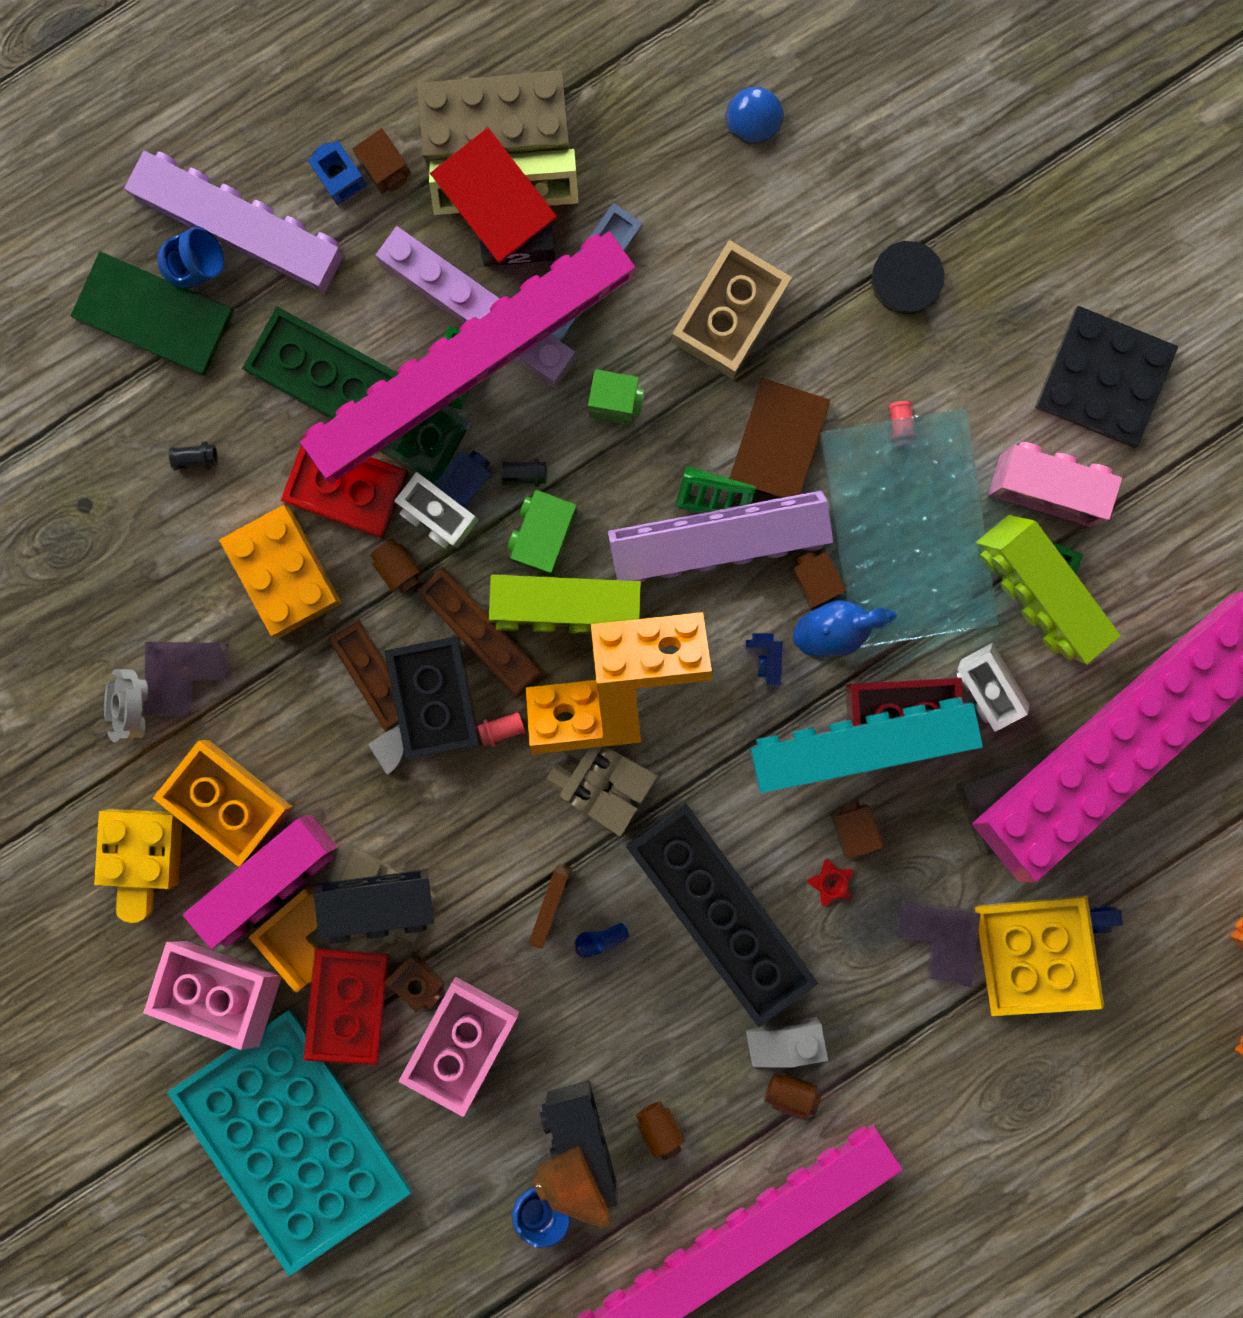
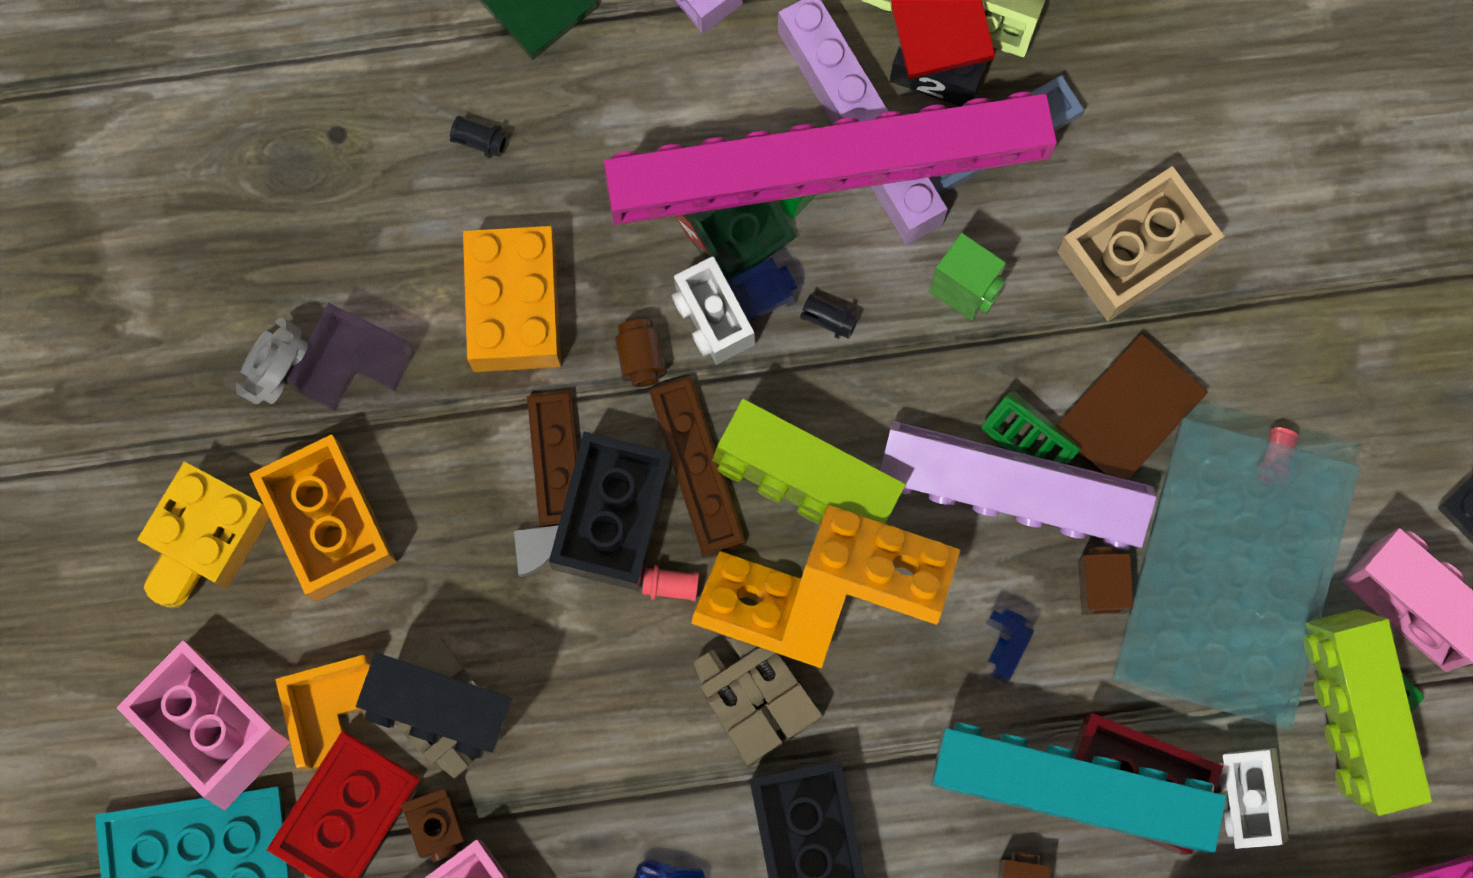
camera: 25 degrees right, 10 degrees down
dark pink brick [183,814,338,949] -> none
dark green tile [242,306,398,419] -> none
red tile [280,435,408,539] -> none
bright green brick [507,490,577,576] -> none
reddish brown tile [529,863,571,949] -> none
blue hair [725,87,784,143] -> none
blue hair [793,600,897,657] -> none
black tile [871,241,944,314] -> none

